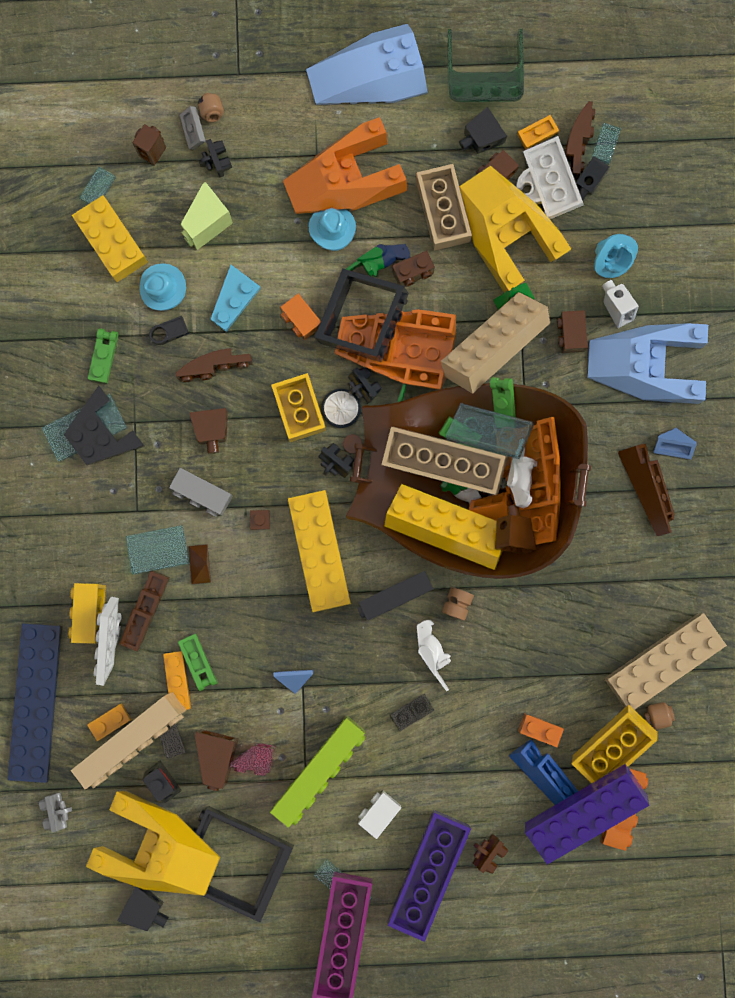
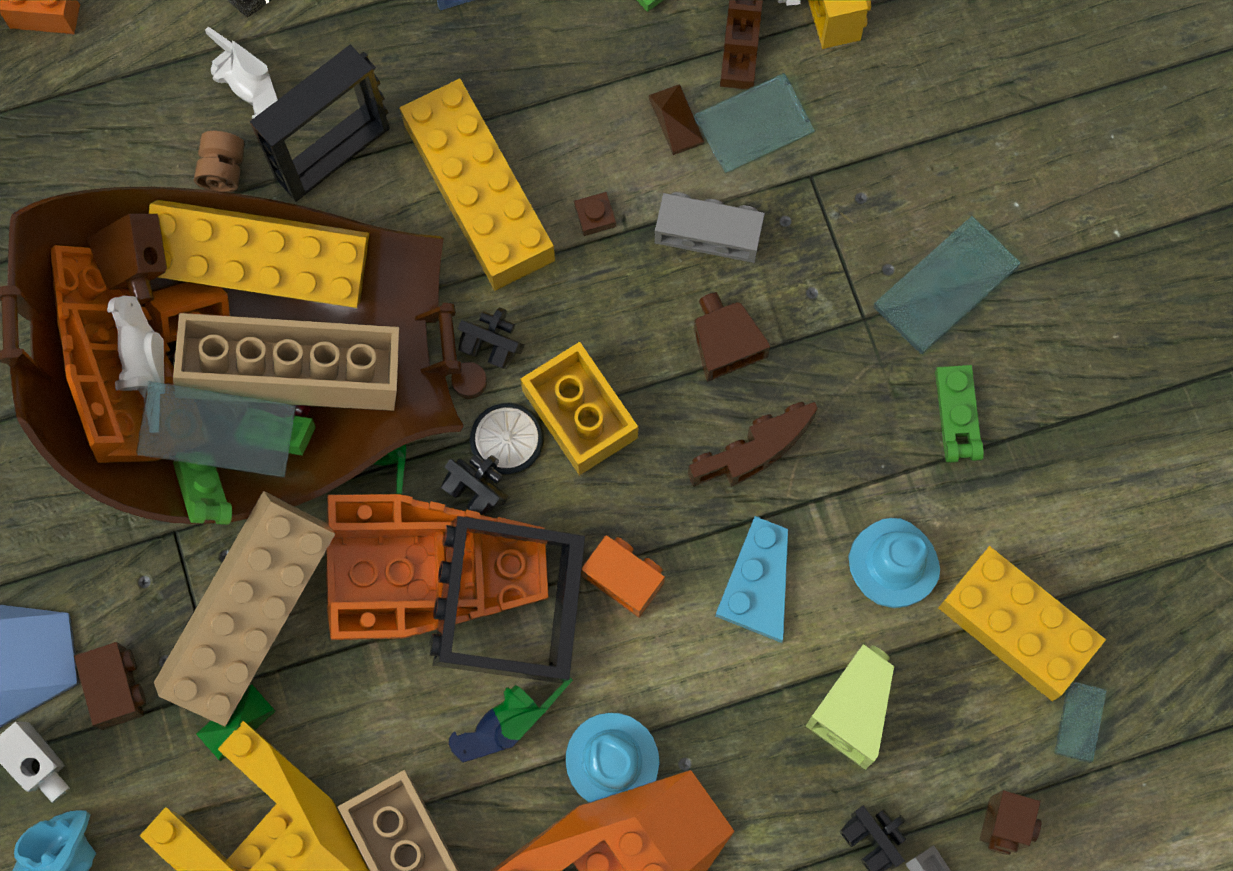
camera: 165 degrees right, 10 degrees down
black wing [64,385,145,466] -> none
black piece [149,316,189,345] -> none
reddish brown brick [392,251,435,287] -> none

